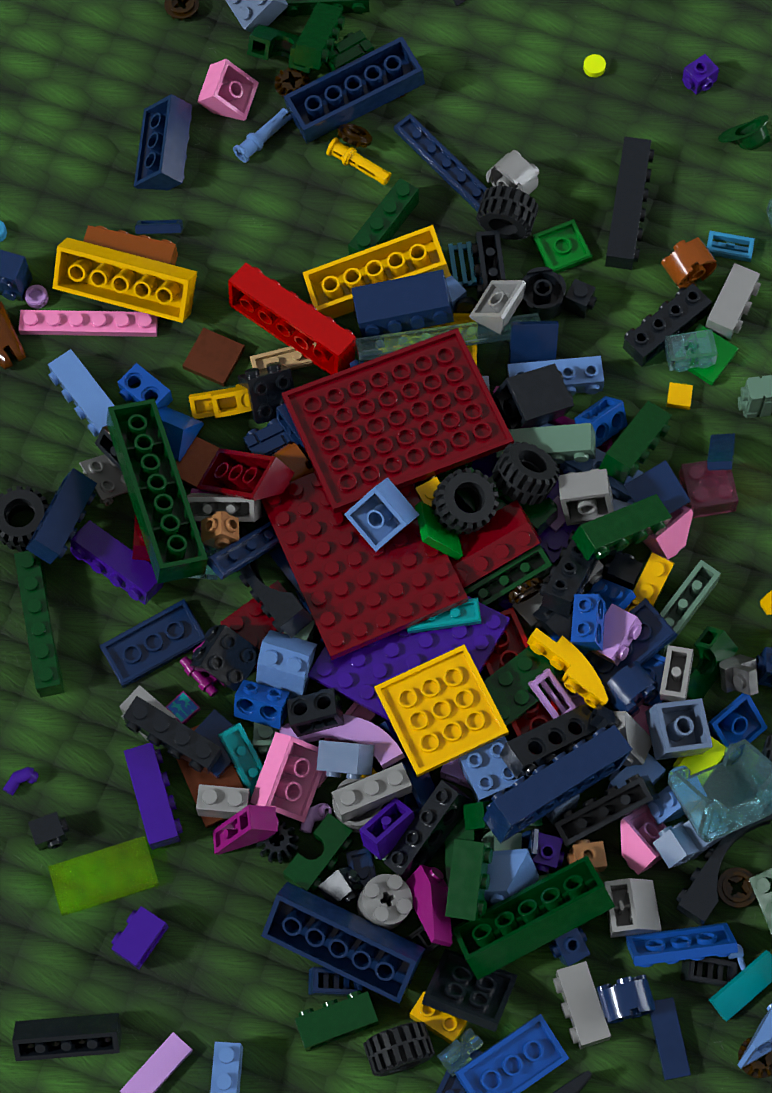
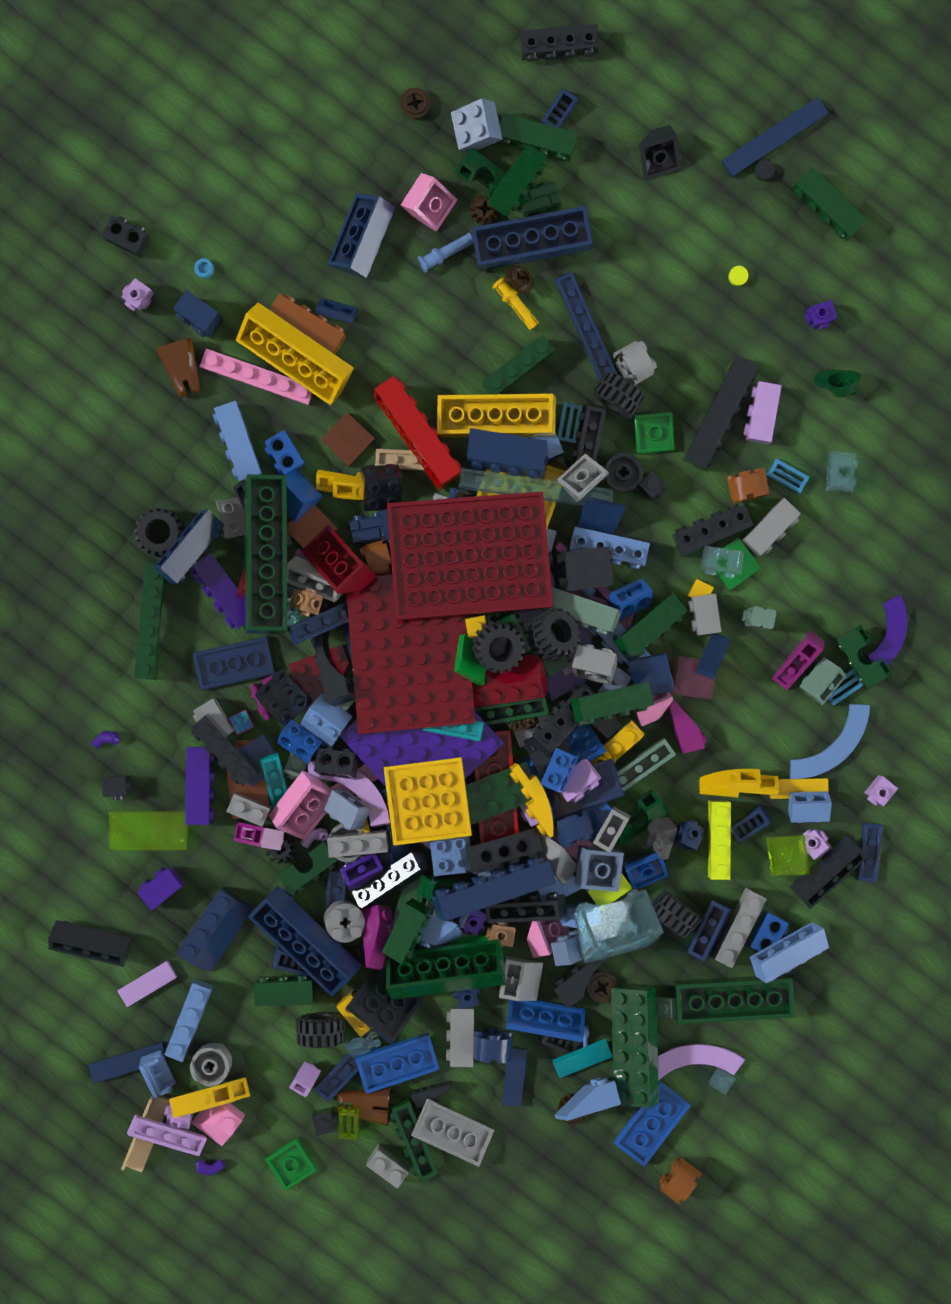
camera: 15 degrees right, 20 degrees up
lavender tile [25,285,49,309] -> none
black brick [318,866,364,906] -> none
medium blue slope [344,477,419,552] -> none
lavender tile [528,668,577,719] -> none
black piece [590,704,620,730] -> none
none -> dark blue slope [176,887,254,971]
none -> magenta slope [668,699,707,754]
none -> light grey brick [688,593,721,635]
none -> lavender brick [744,381,782,445]

